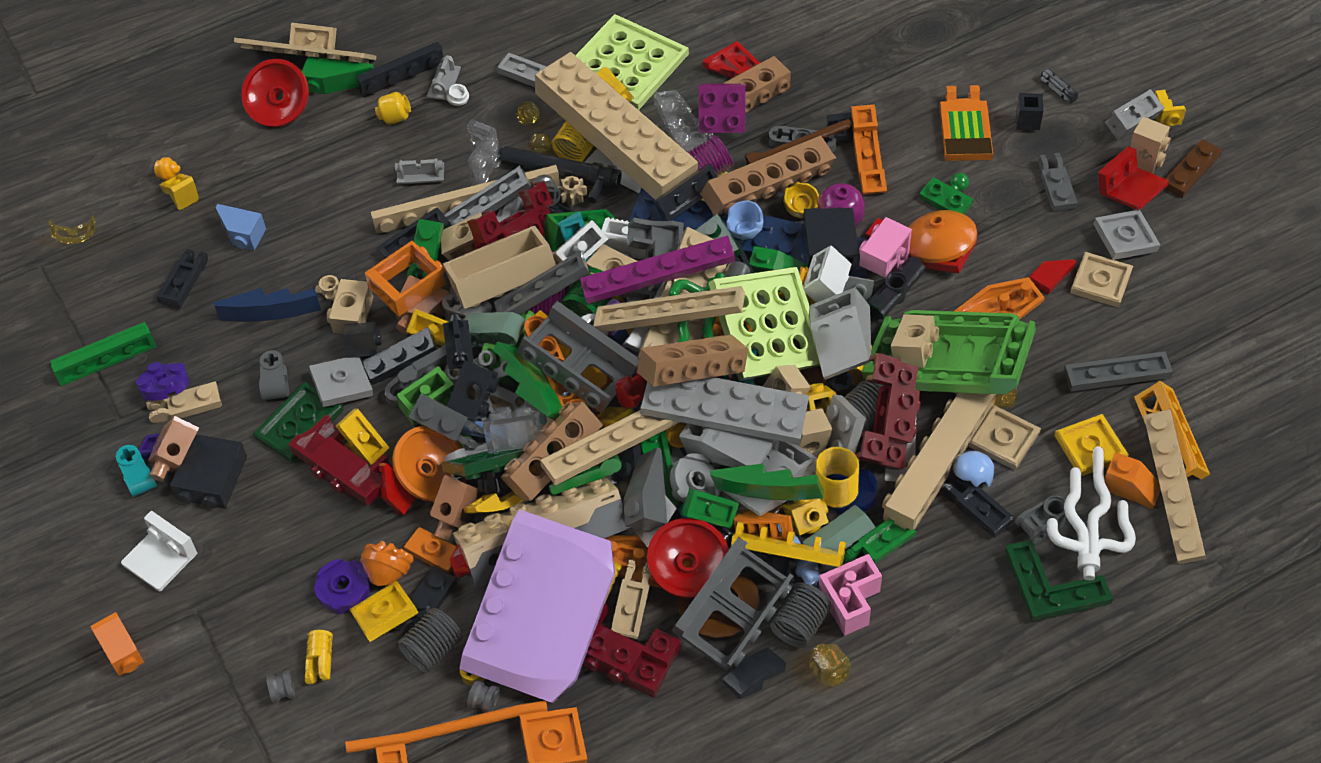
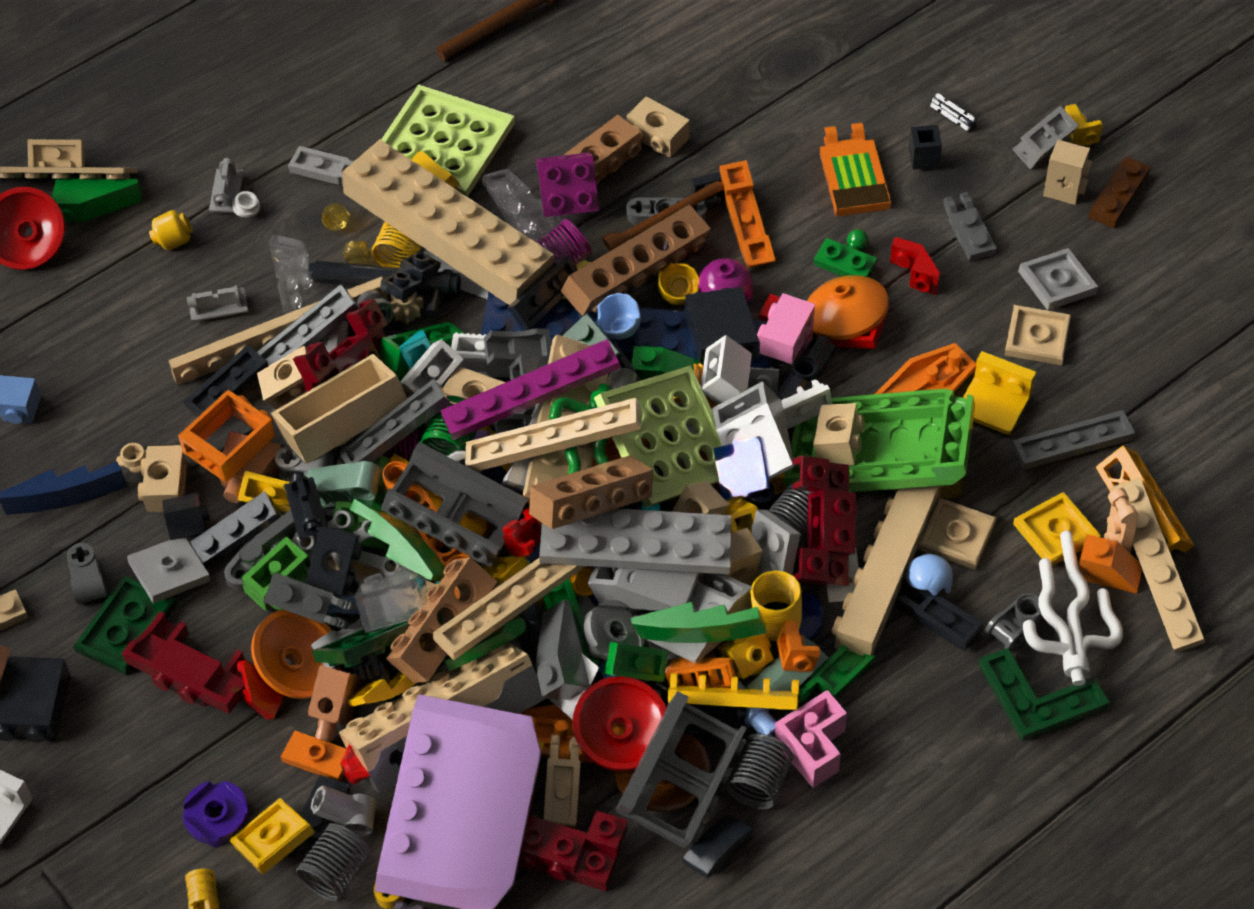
camera: 10 degrees left, 0 degrees up
yellow slope [336,409,389,465] -> none
black plate [356,41,444,97] -> none
orange hair [360,541,413,586] -> none
green hinge [407,219,444,280] -> none
red wing [703,41,760,78] -> none
clear yellow head [808,643,851,687] -> none
red tile [1029,259,1076,294] -> none
red bracket [1098,146,1168,210] -> none
none -> light grey piece [310,785,377,837]
none -> black slope [380,252,441,300]
none -> tan brick [627,96,690,158]
none -> clear blue piece [713,436,770,500]
none -> orange bracket [777,621,821,672]
none -> white plate [781,380,833,429]
none -> red slope [890,237,940,295]
none -> yellow bracket [963,351,1036,435]
none -> light nougat plate [1104,488,1139,554]

